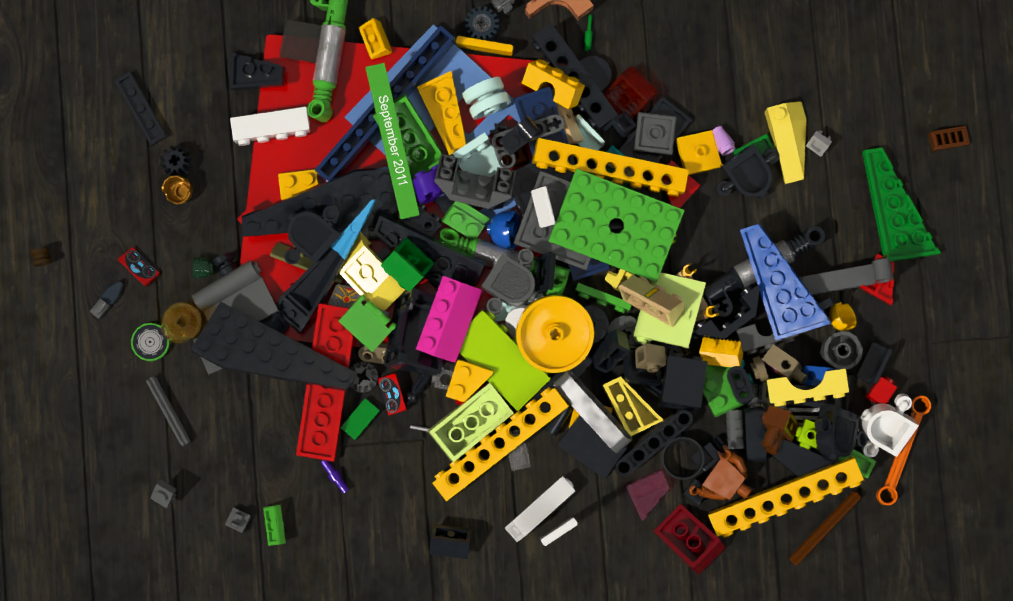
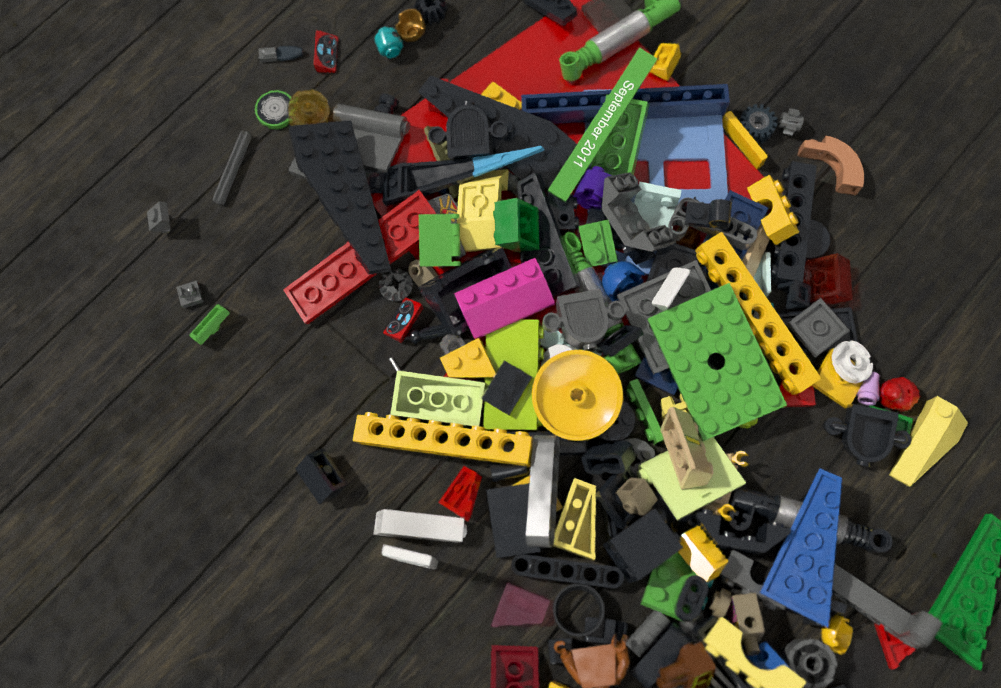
camera: 45 degrees right, 10 degrees down
clear green hat [193,257,213,278] -> none
white brick [230,107,311,146] -> none
dark purple bar [321,460,349,494] -> none
green tile [341,398,380,440] -> none
yellow wing [417,71,466,156] -> none
light aqua wheel [462,77,511,120] -> none
clear plate [508,430,531,471] -> none
green piece [584,15,593,51] -> none
light grey tile [806,130,832,156] -> none
none -> teal head [374,27,403,58]
none -> red wing [438,466,482,522]
none -> black plate [481,360,532,415]
none -> white tile [832,341,873,384]
none -> red piece [879,377,920,412]

